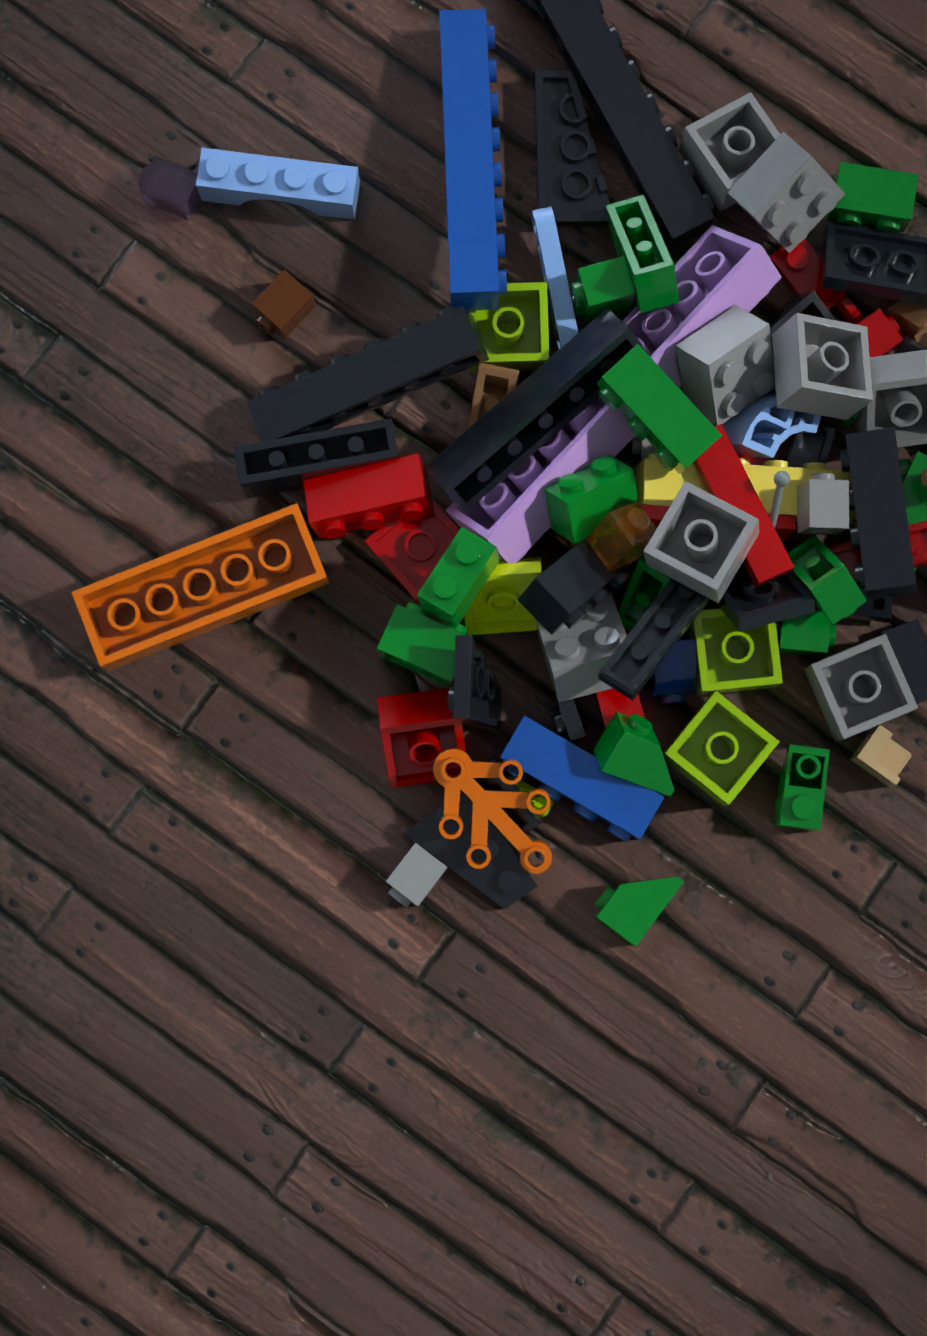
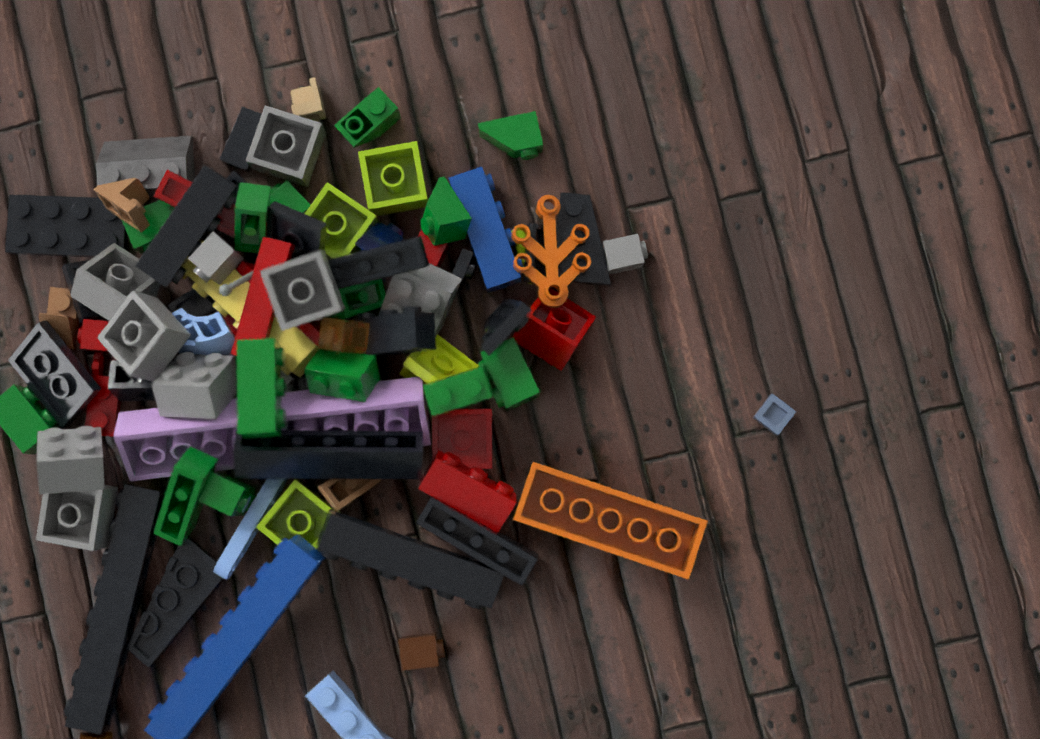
camera: 140 degrees left, 0 degrees up
none -> sand blue plate [753,393,796,436]

